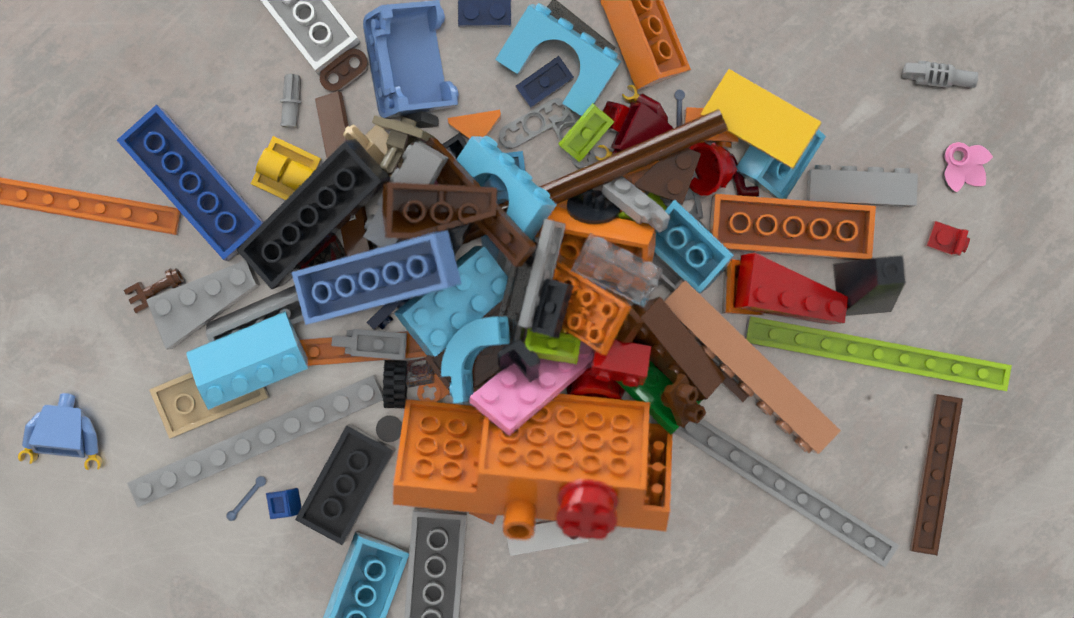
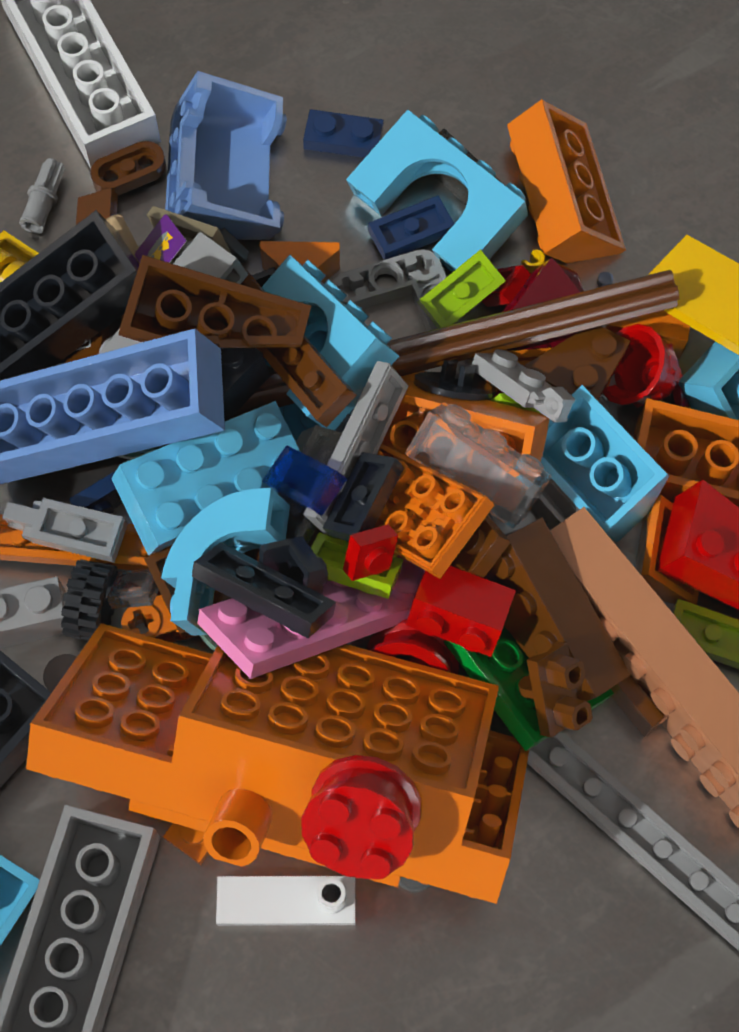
camera: 15 degrees right, 20 degrees down
none -> dark purple sticker [135,214,187,263]
none -> black plate [192,542,336,639]
none -> clear blue tile [262,445,347,517]
none -> red plate [343,524,398,581]

